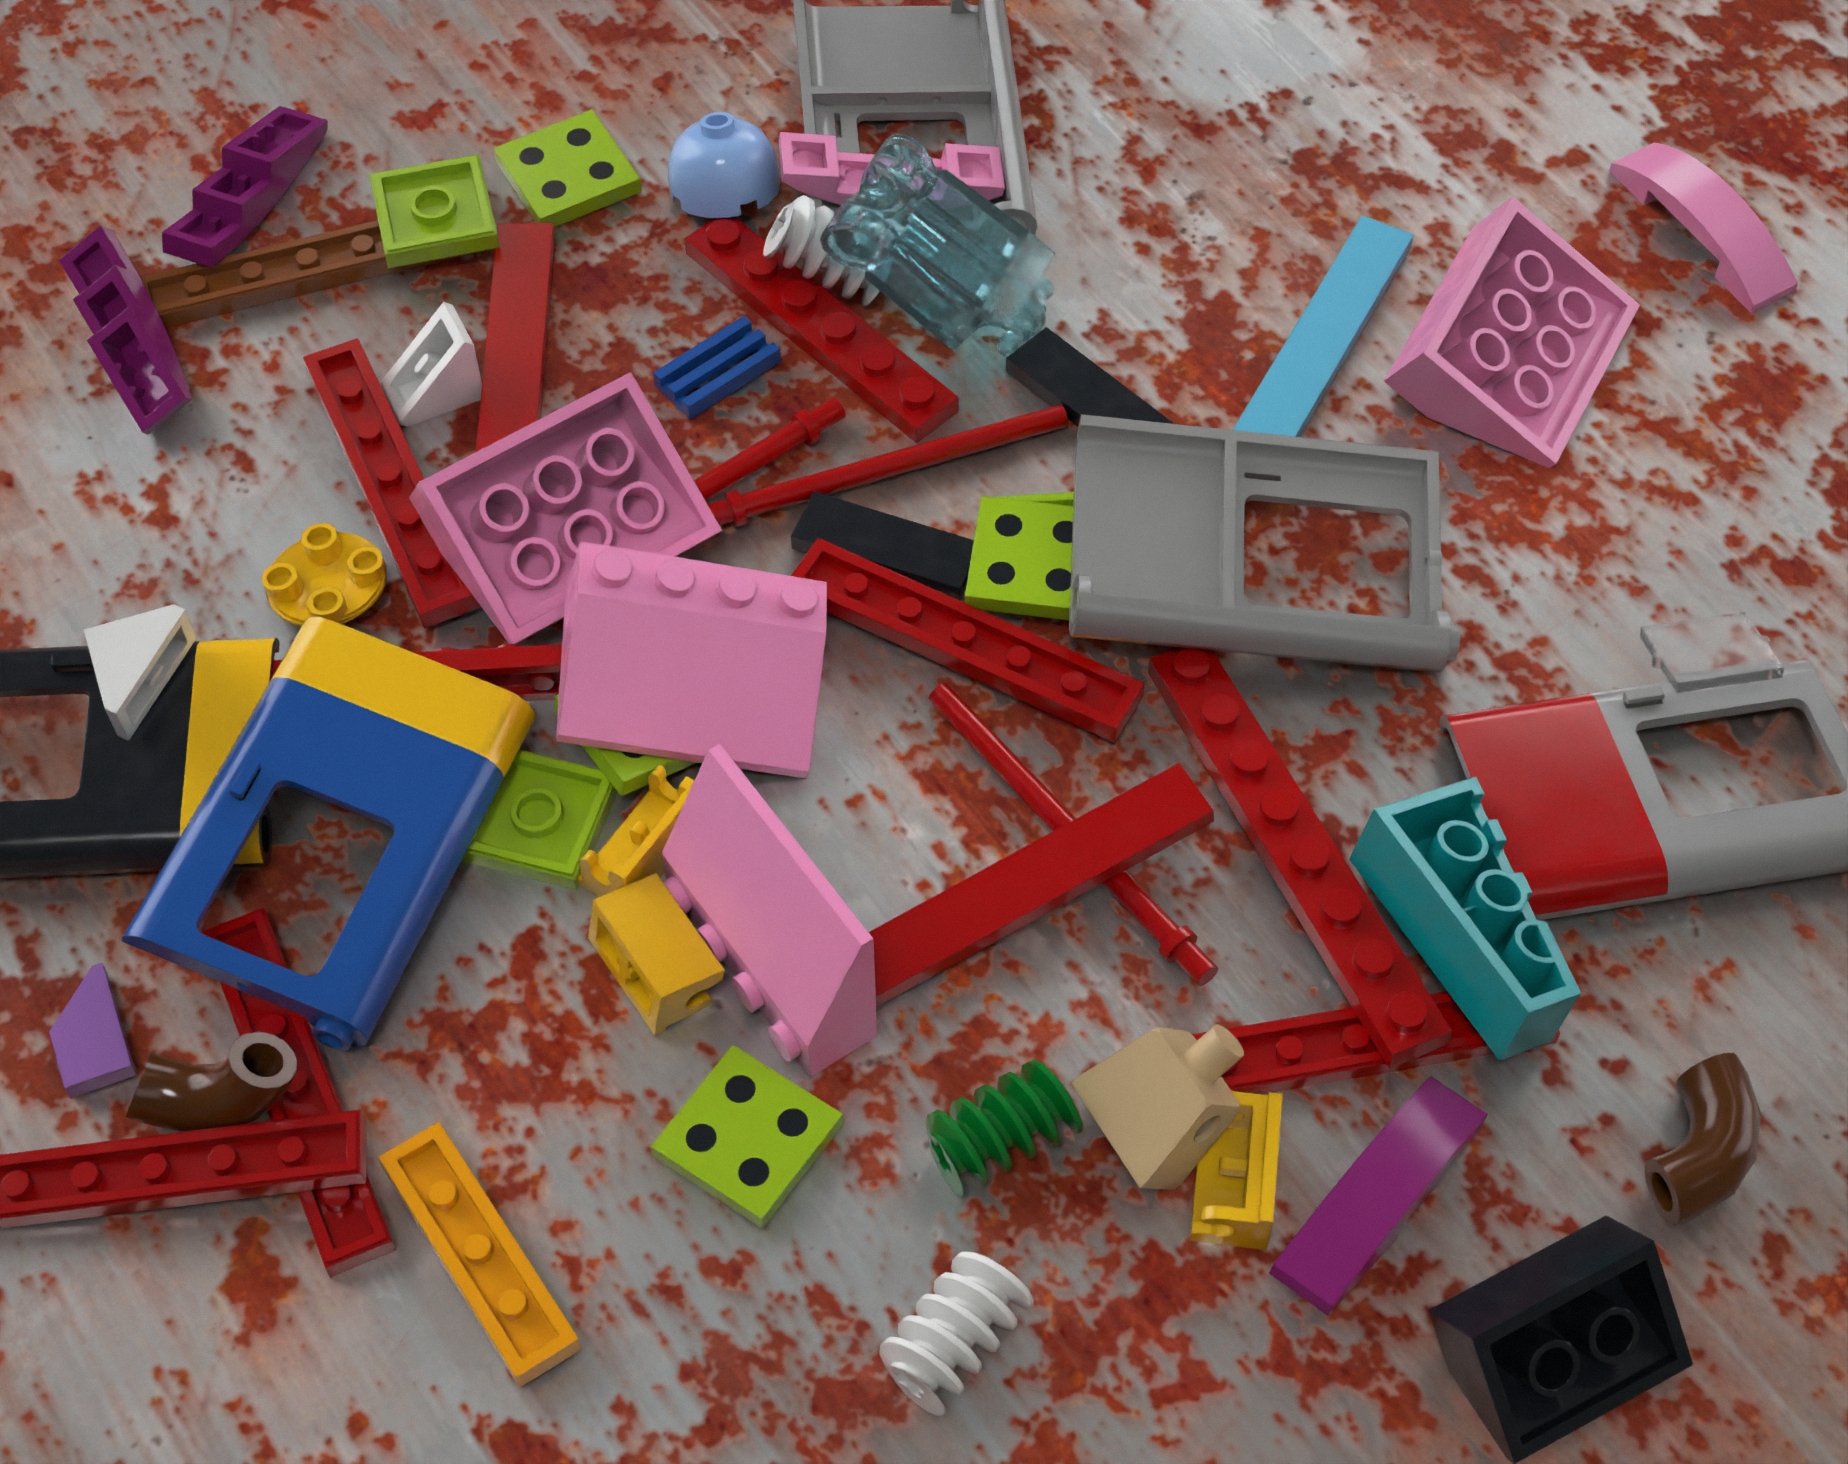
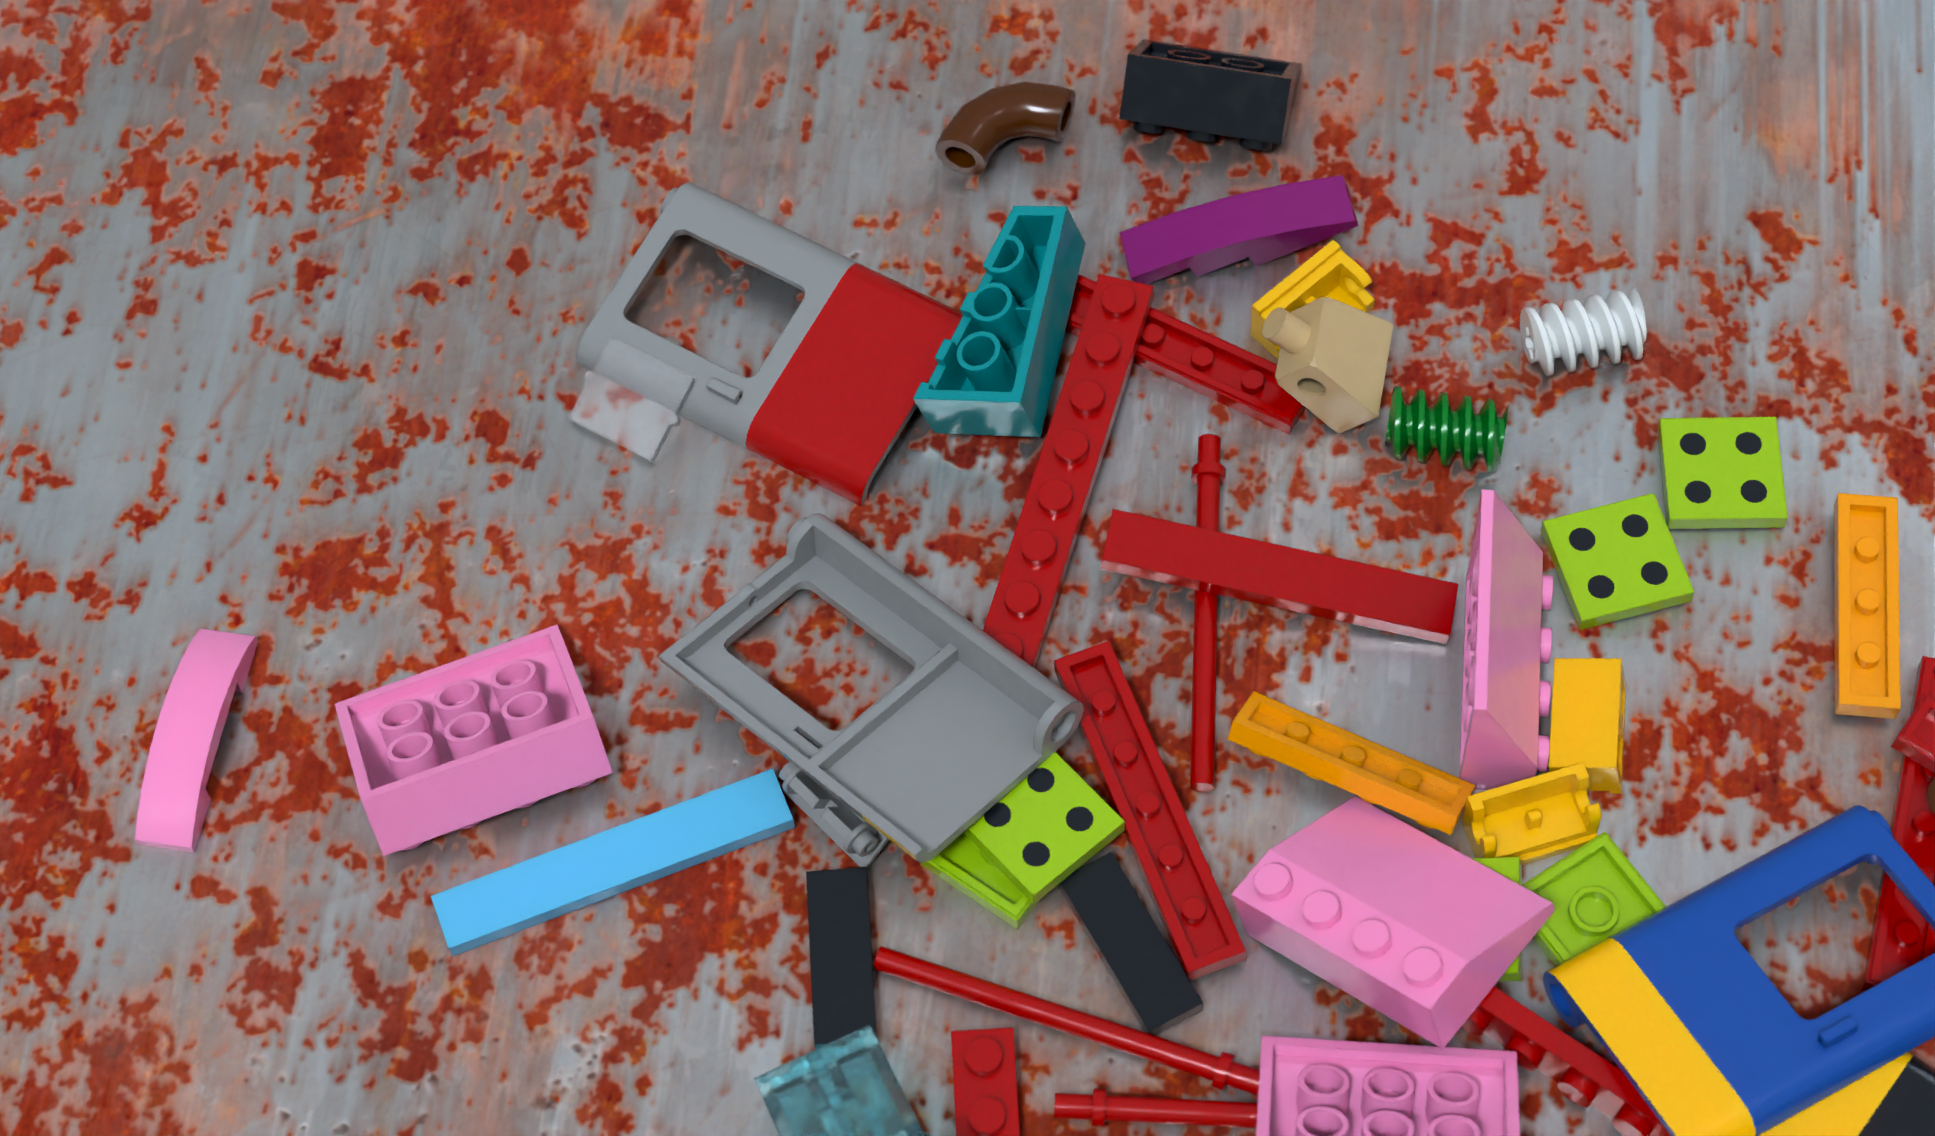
camera: 135 degrees left, 5 degrees up
none -> light orange plate [1227,691,1476,835]
none -> lime tile [1657,417,1788,529]

